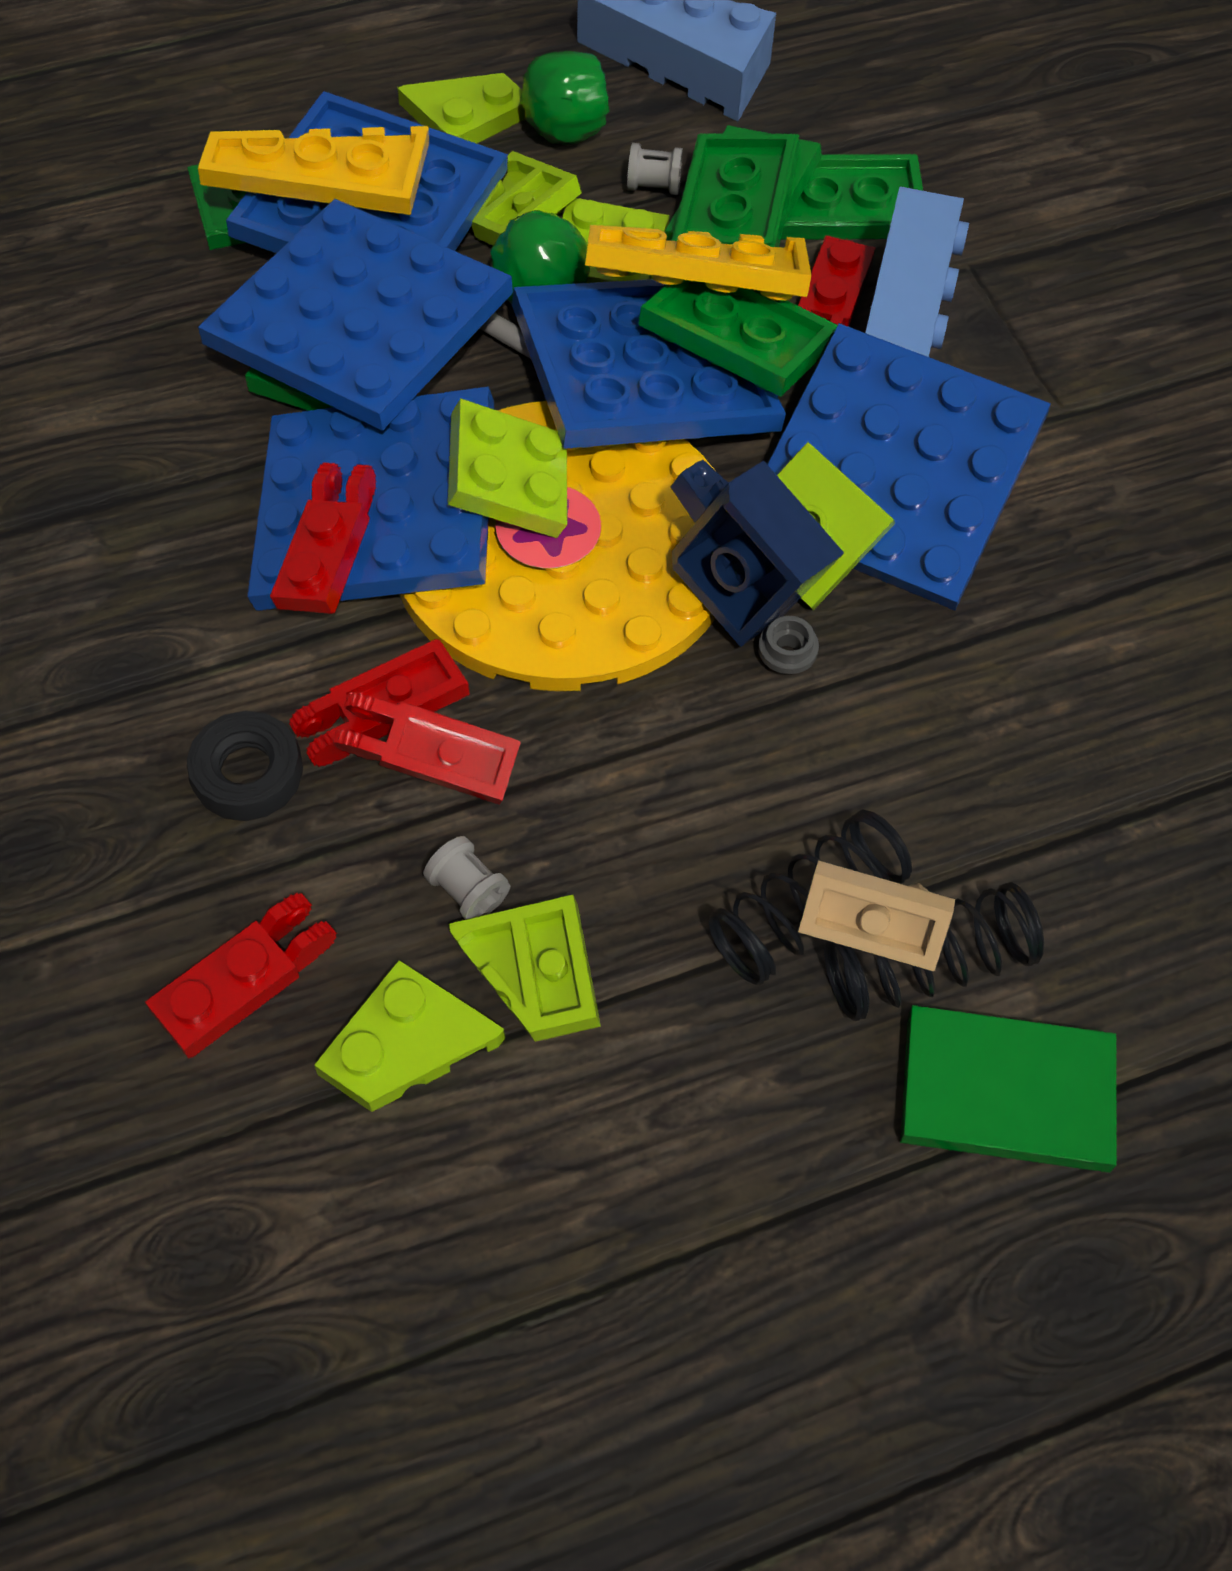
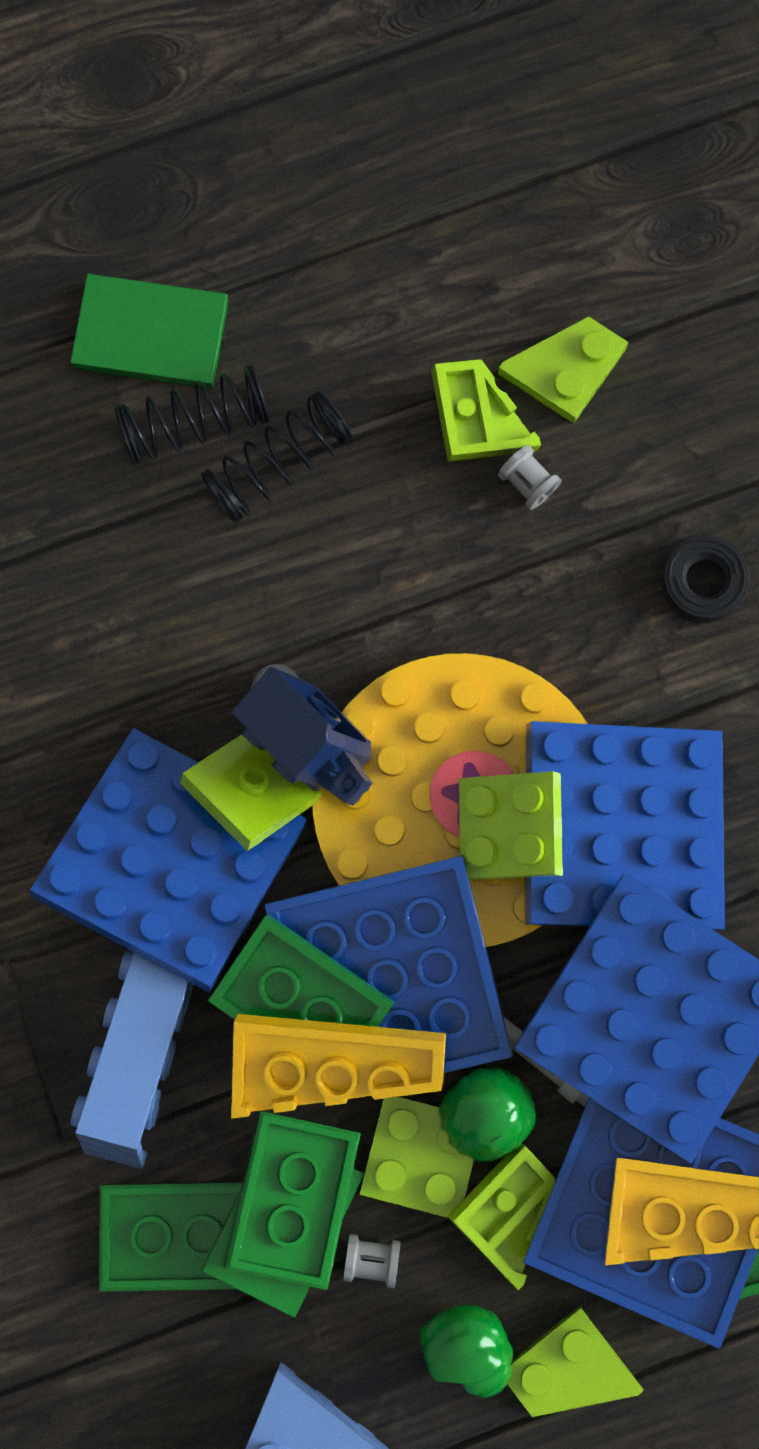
camera: 175 degrees left, 20 degrees up
red hinge [145,892,337,1059] -> none
red hinge [270,462,377,614] -> none
red hinge [289,639,470,767] -> none
red hinge [332,692,521,805] -> none
red hinge [798,235,876,327] -> none
tan tile [798,861,955,971] -> none

